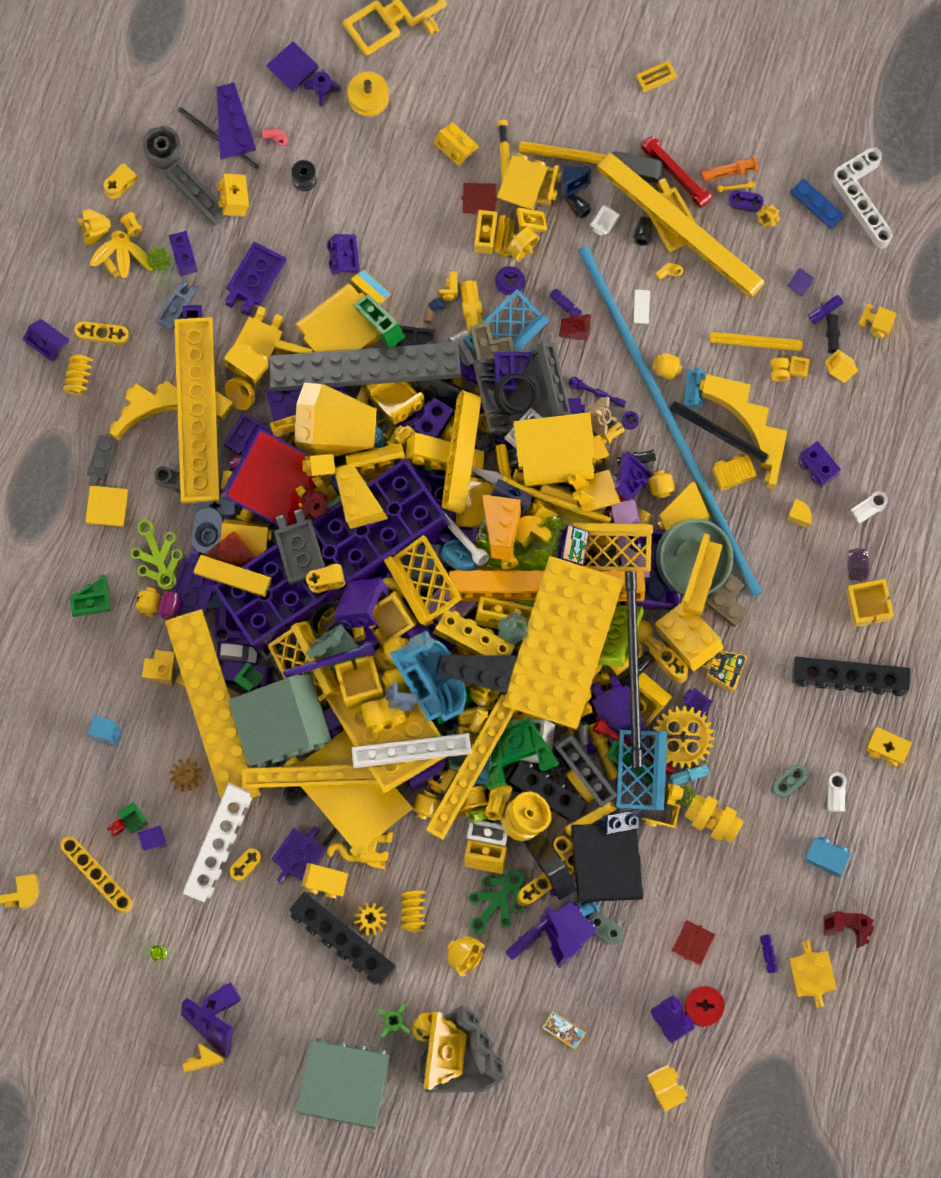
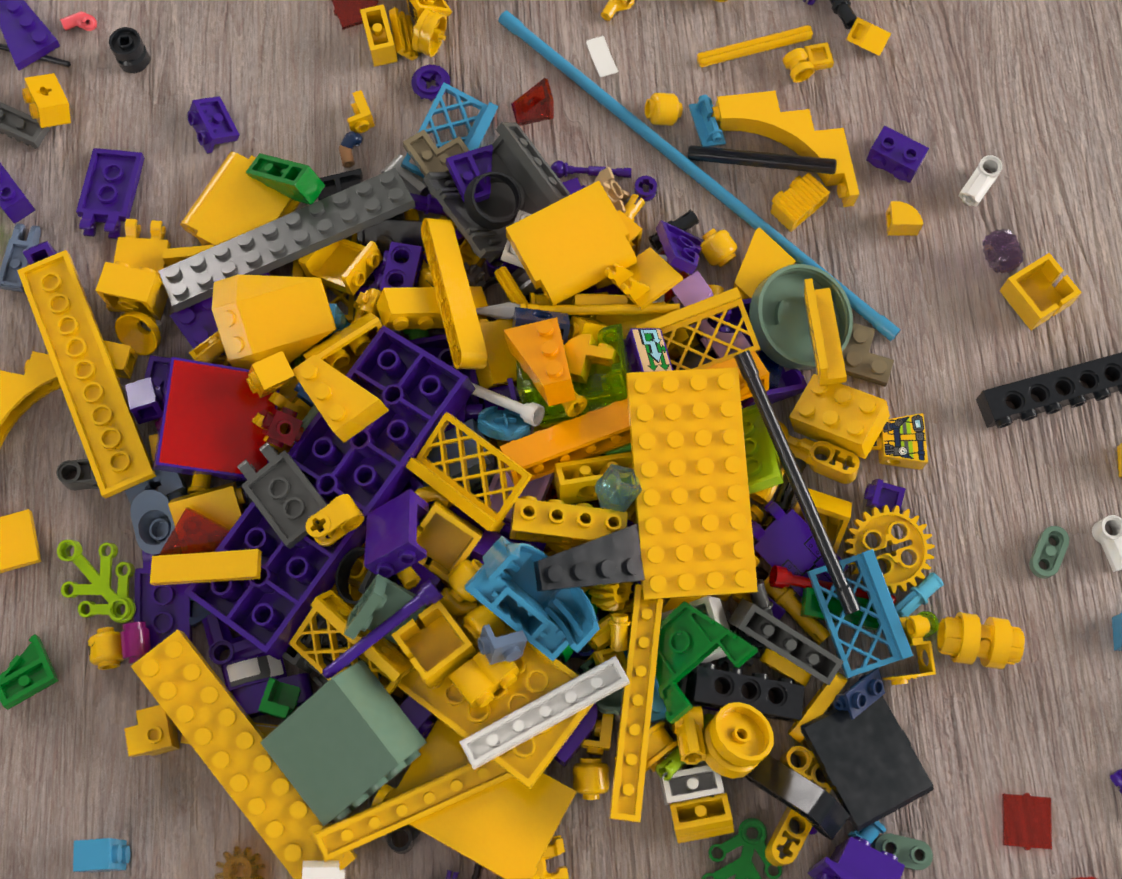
camera: 20 degrees left, 5 degrees down
yellow slope [351,270,391,306] -> none
yellow piece [460,280,483,339] -> none
dark purple axle [549,289,582,319] -> none
none -> brick [125,377,164,424]

